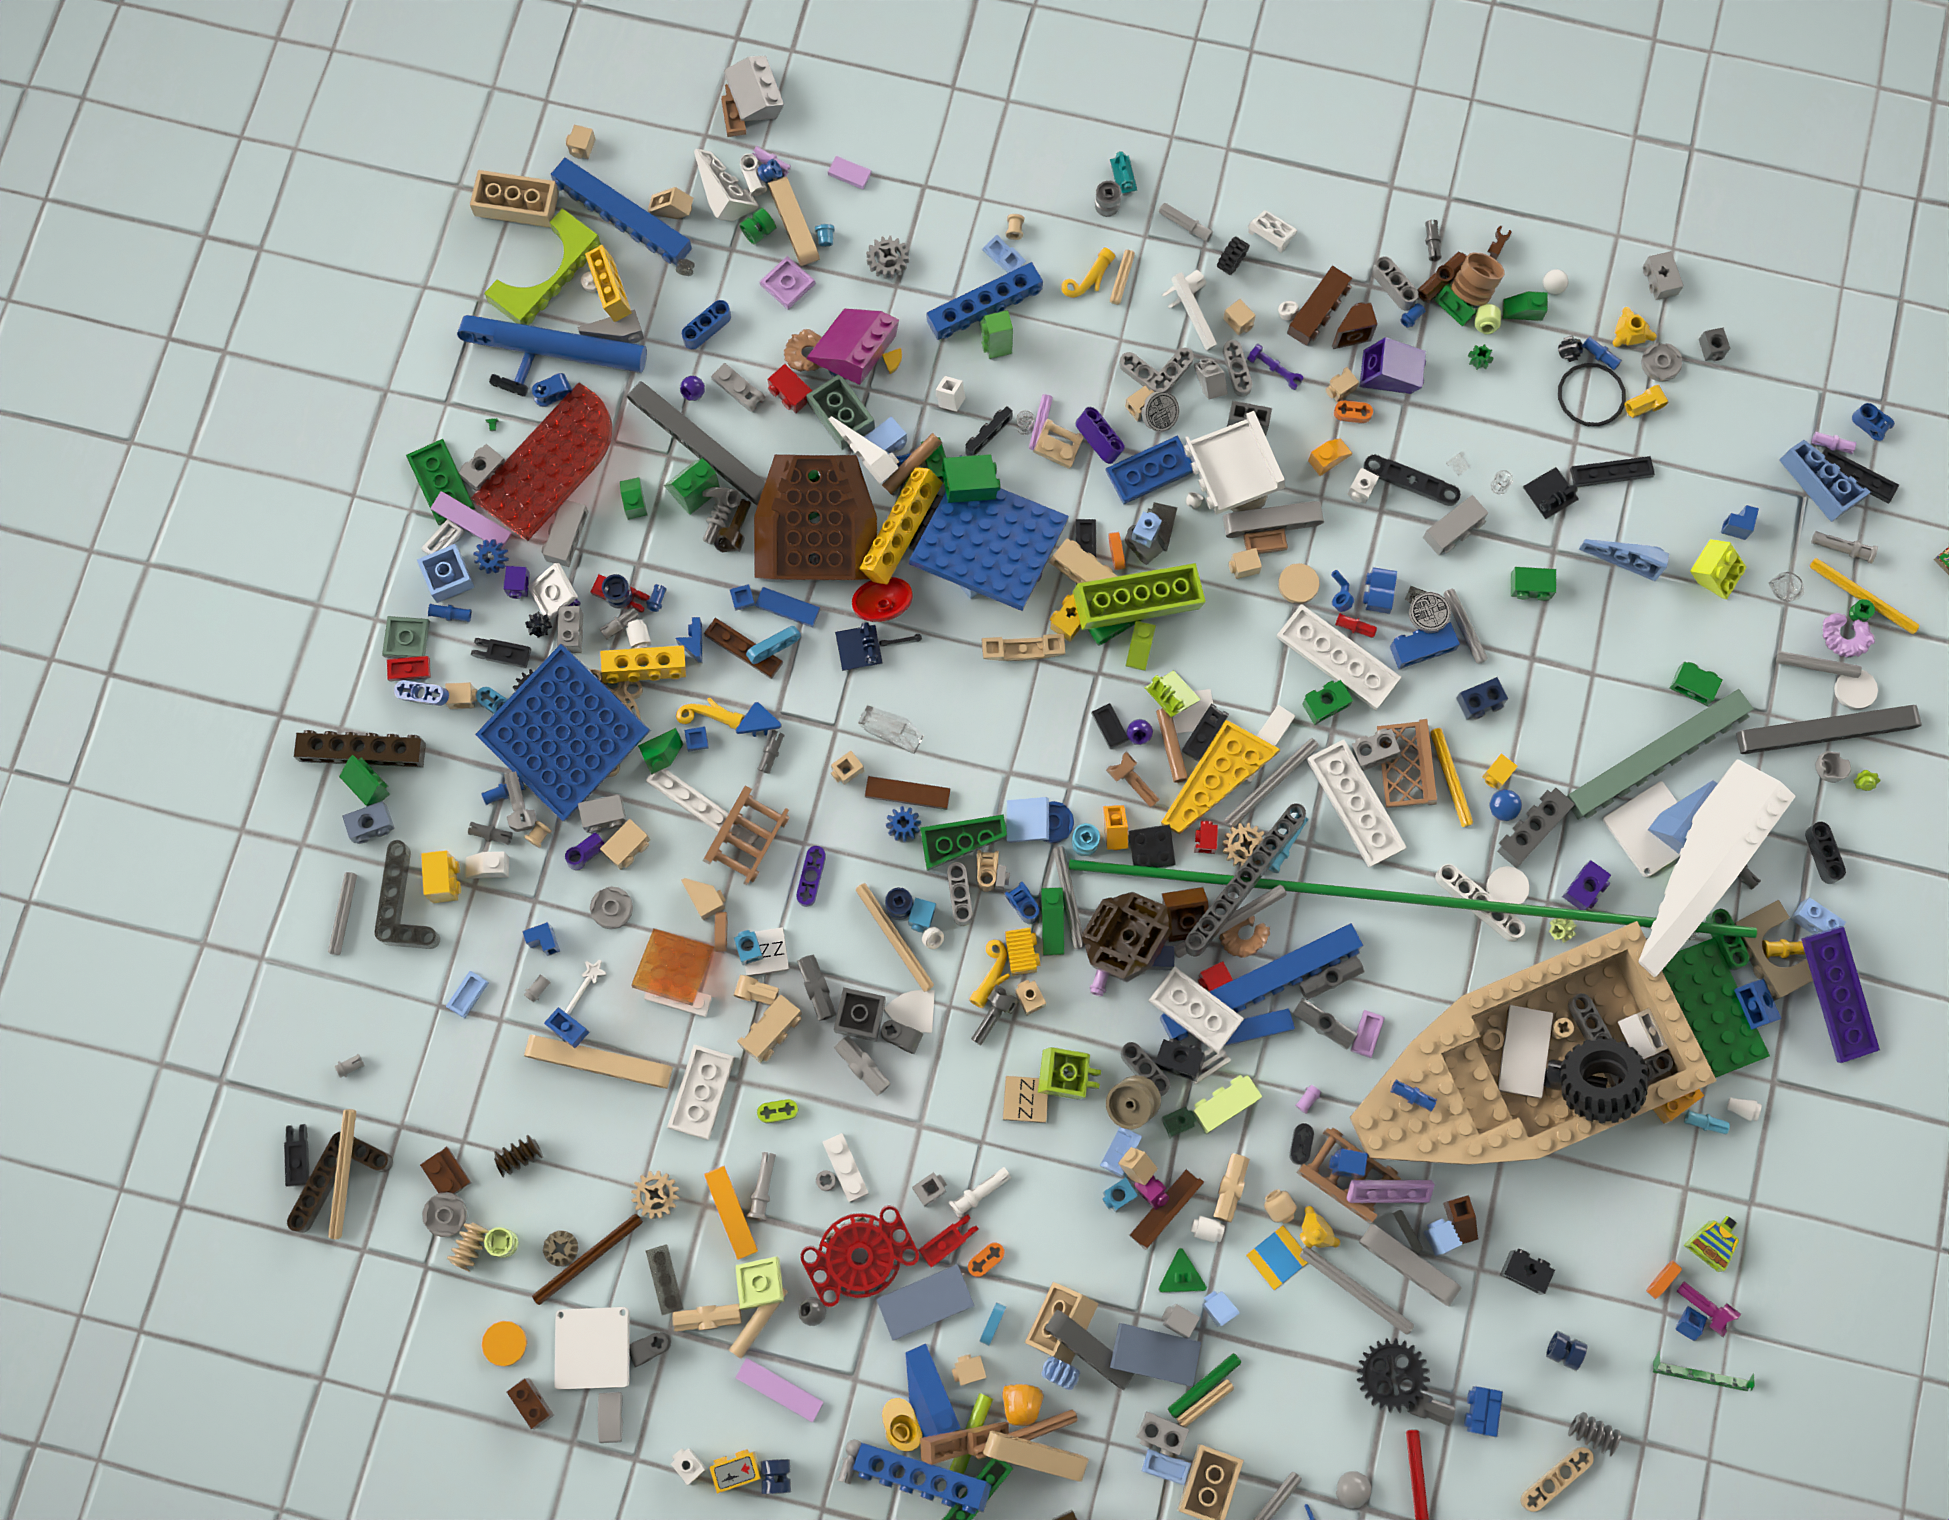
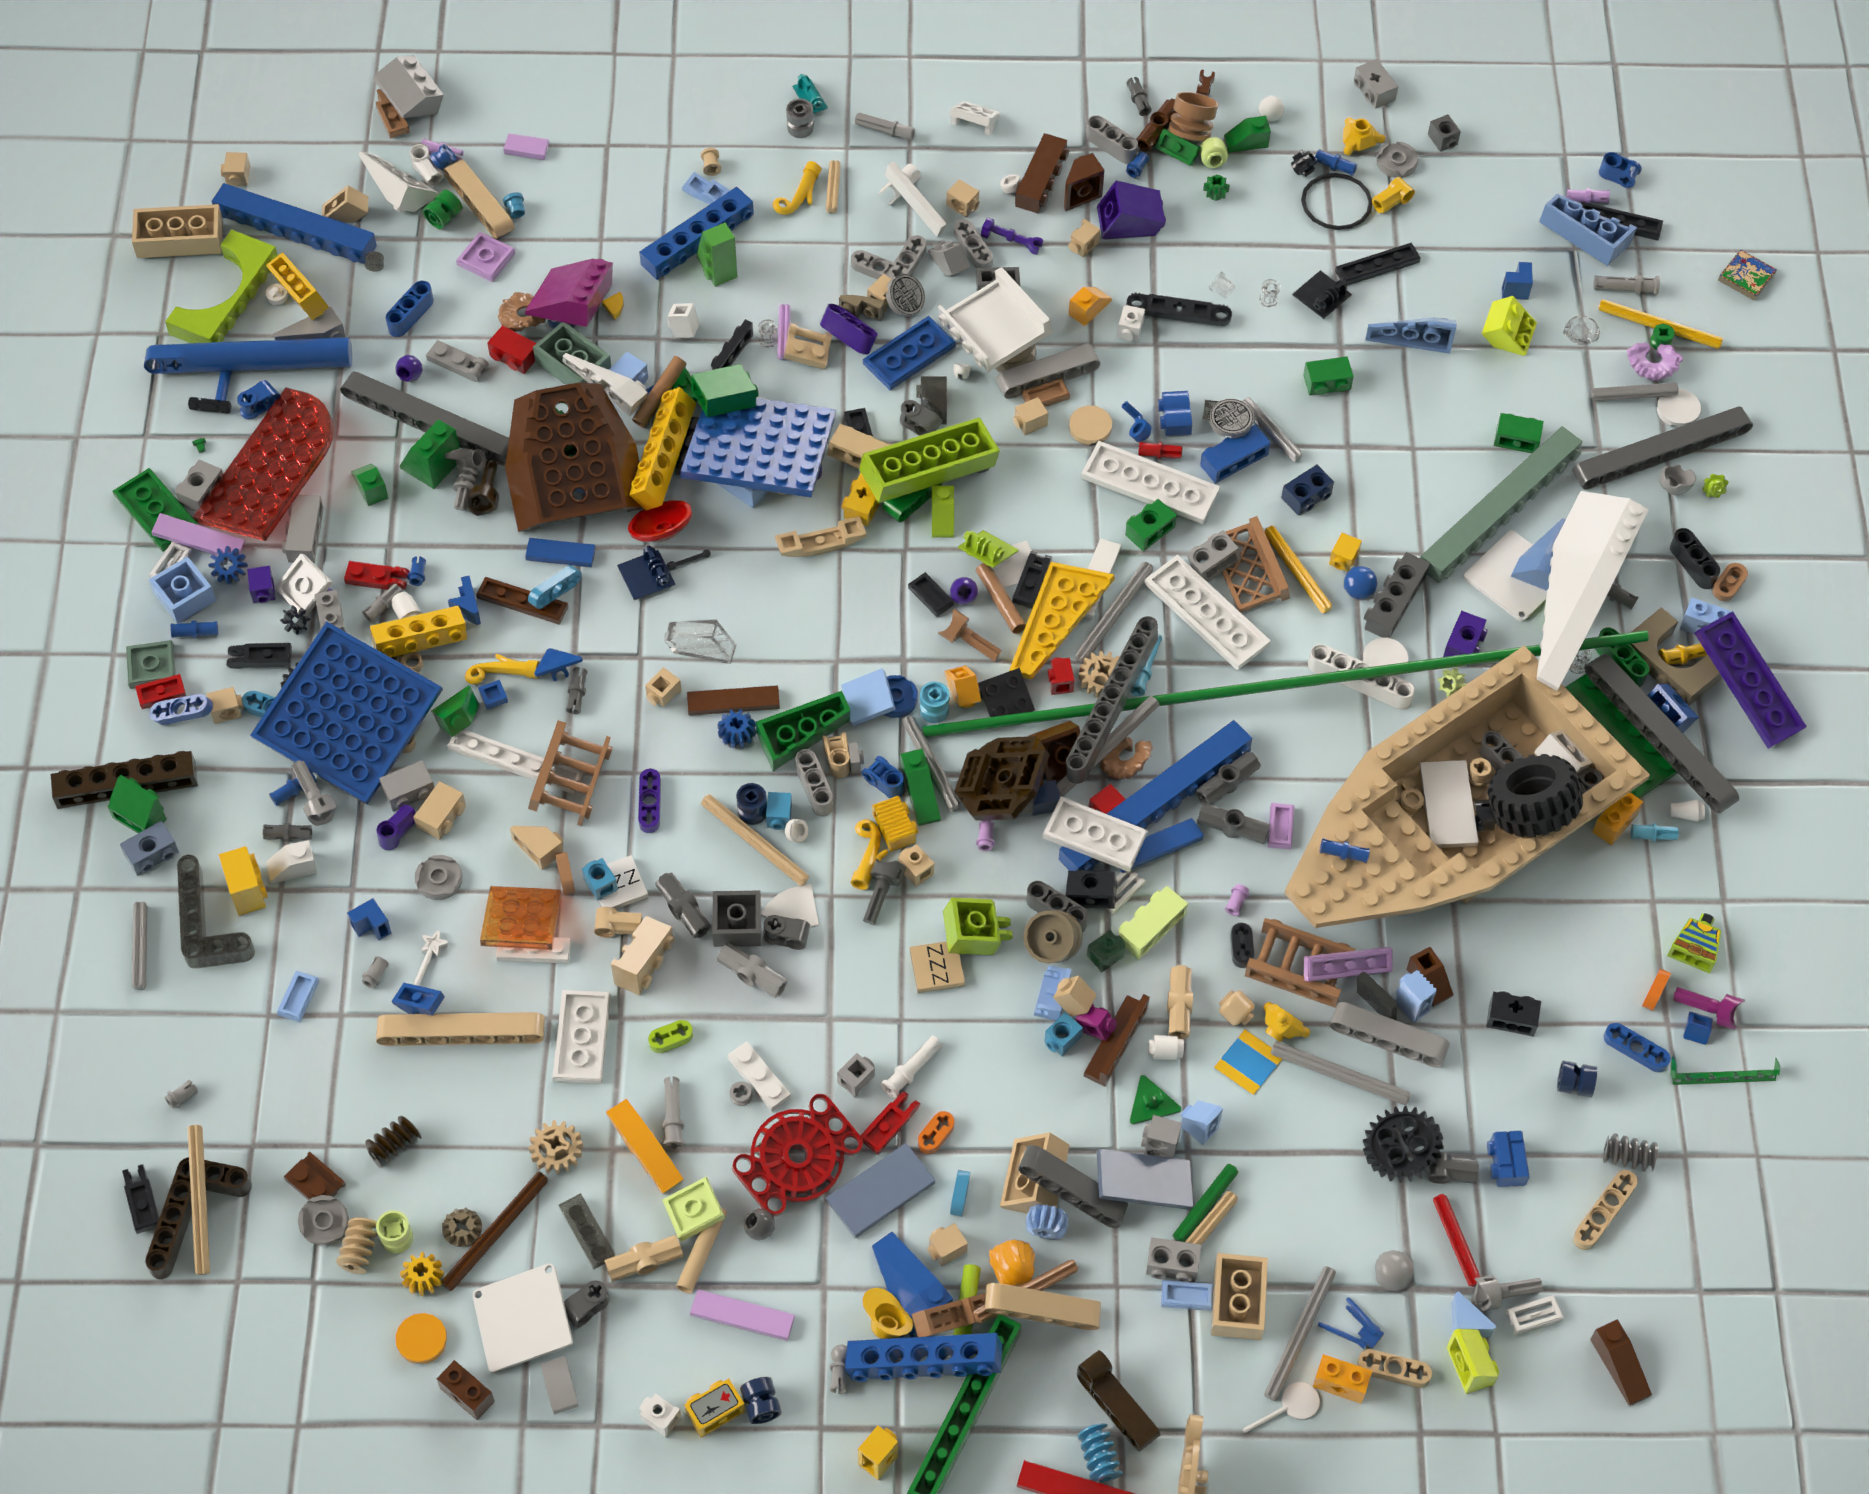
camera: 15 degrees left, 15 degrees down
tan bush [524,820,552,848] -> none
dark blue wheel [602,574,632,609] -> none
blue plate [729,584,755,611] -> none
light grey gear [866,236,909,279] -> none
orange beam [1108,532,1125,570] -> none
light blue brick [1131,511,1162,548] -> none
black tyre [1216,236,1250,275] -> none
blue brick [1329,1149,1368,1179] -> none
orange beam [1334,400,1373,423] -> none
light grey brick [1423,495,1488,555] -> none
none -> yellow gear [400,1251,444,1297]
none -> dark tan slope [839,295,884,321]
none -> dark grey beam [1584,654,1739,814]
none -> blue beam [1604,1023,1671,1072]
none -> medium nougat plate [1712,563,1748,601]

